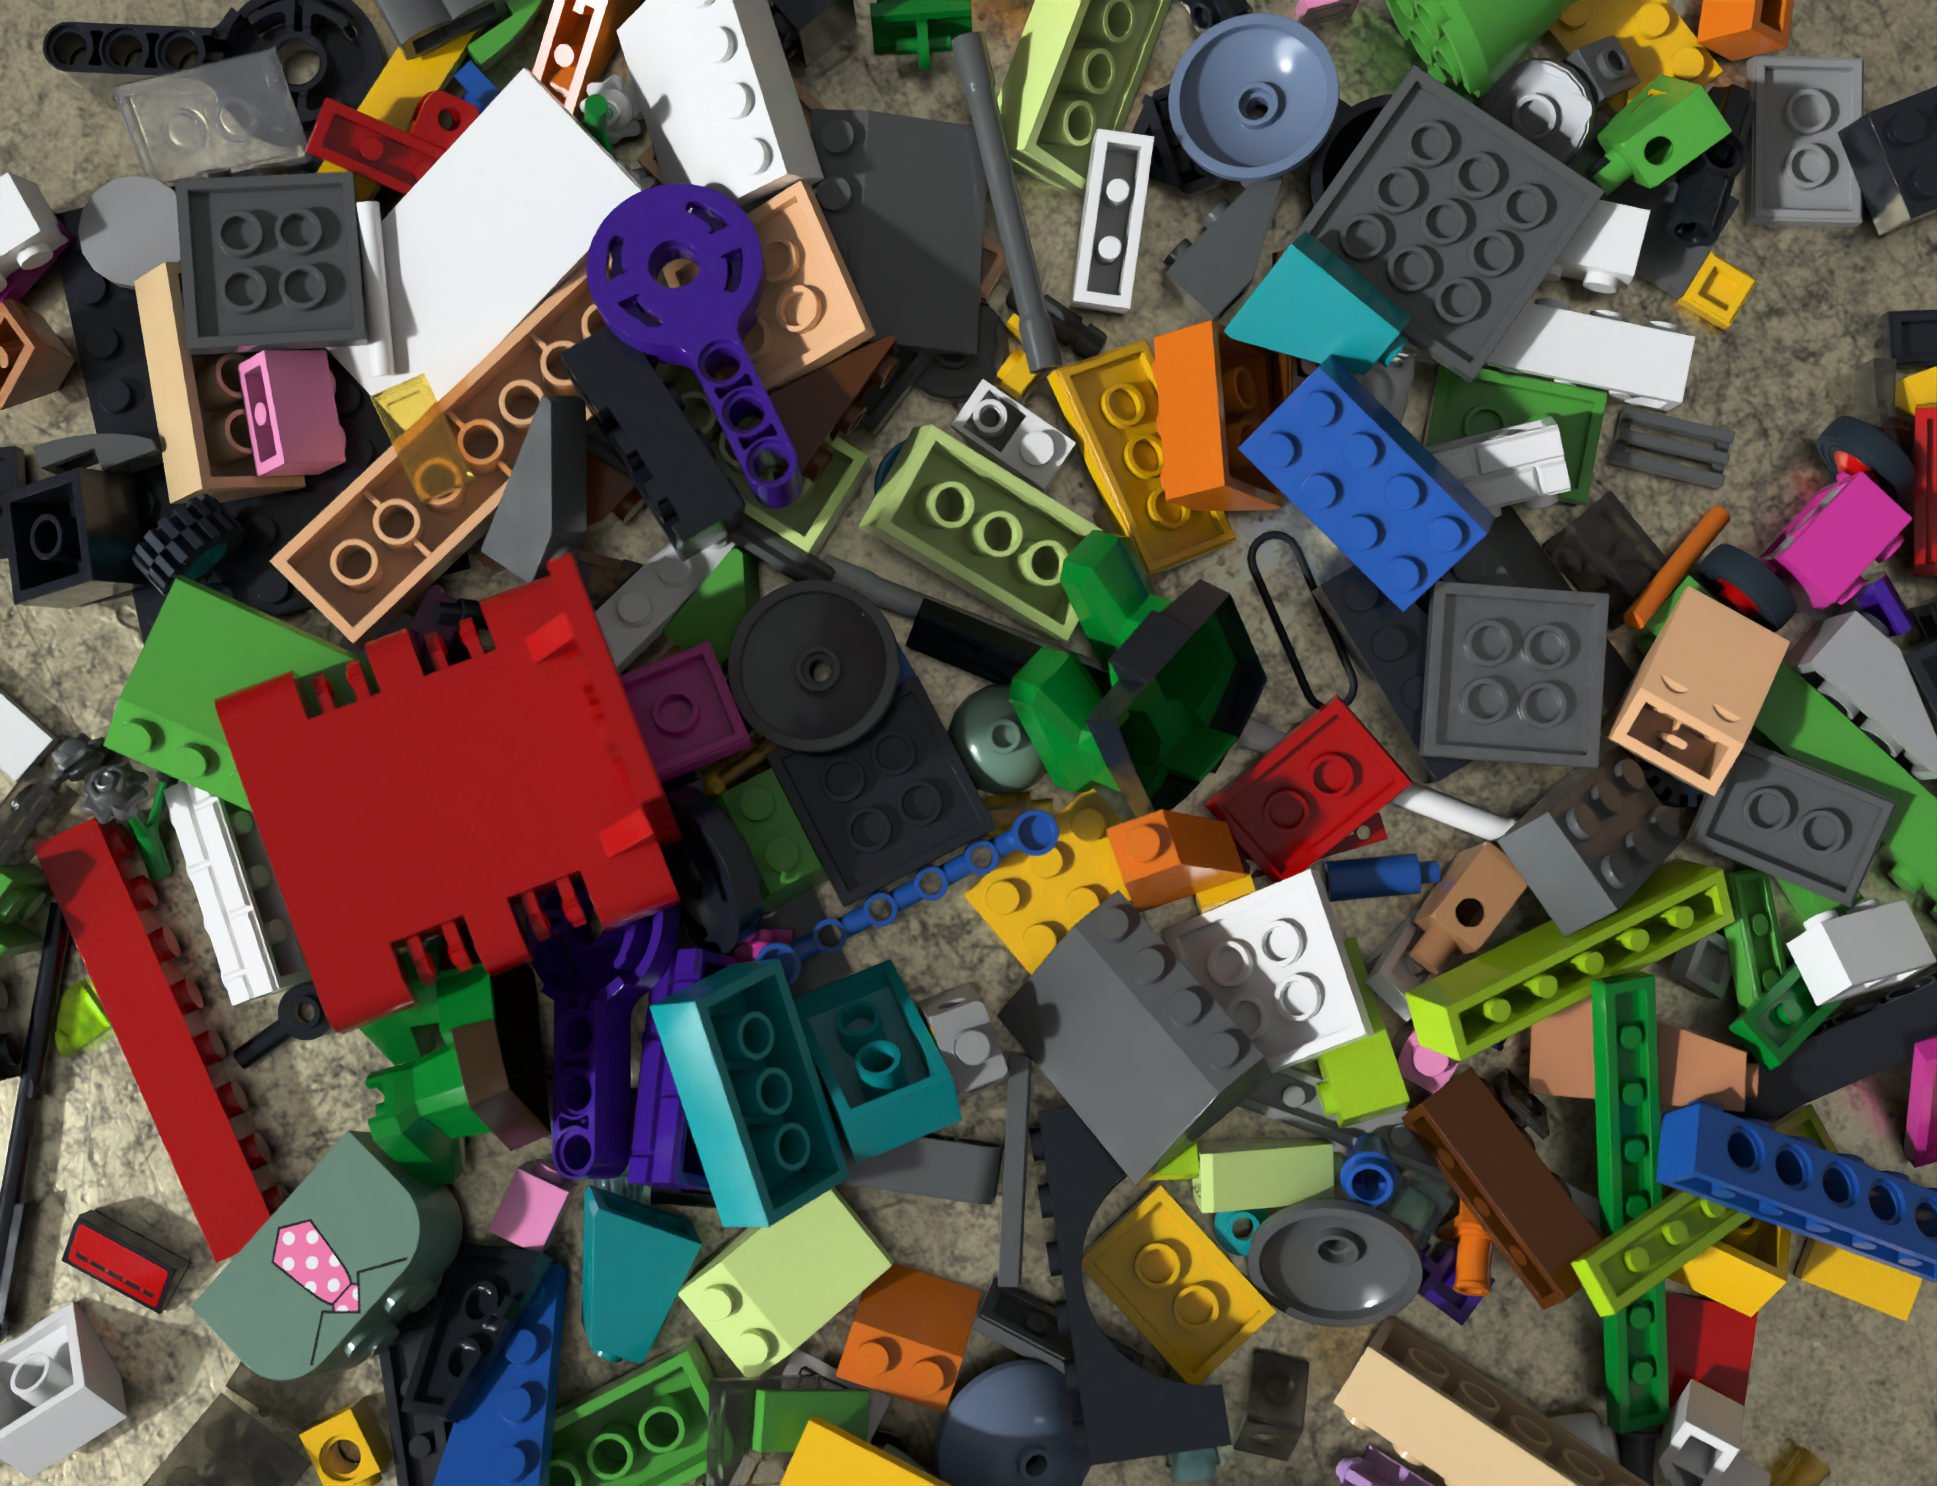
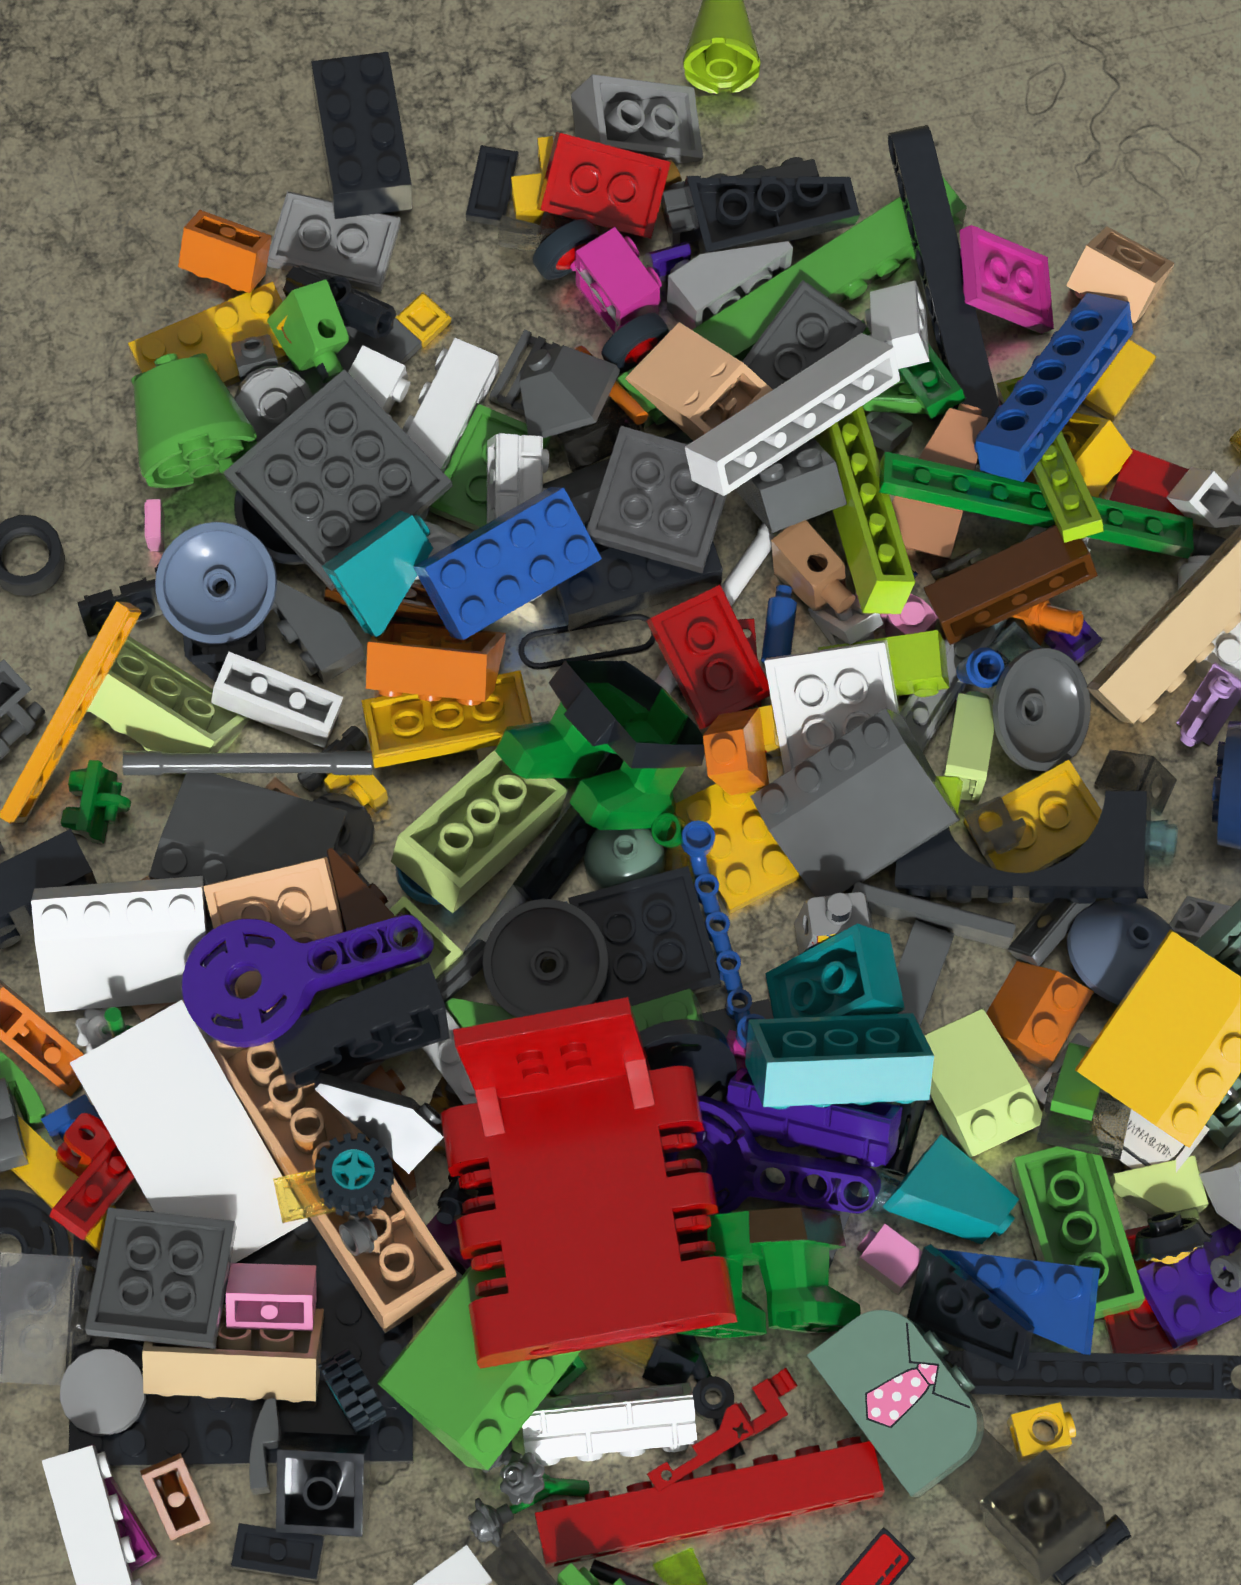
camera: 85 degrees left, 15 degrees down
white bar [356,201,395,377] -> none
white slope [951,379,1076,495] -> none
teal plate [1213,1208,1269,1256] -> none
none -> black wheel [314,1133,394,1216]
none -> dark grey plate [339,1214,378,1256]
none -> dark grey slope [519,345,620,438]
none -> red piece [647,1368,798,1492]
none -> green hinge [651,813,686,848]
none -> white brick [685,333,900,496]
none -> clear smoke bracket [963,796,1026,856]

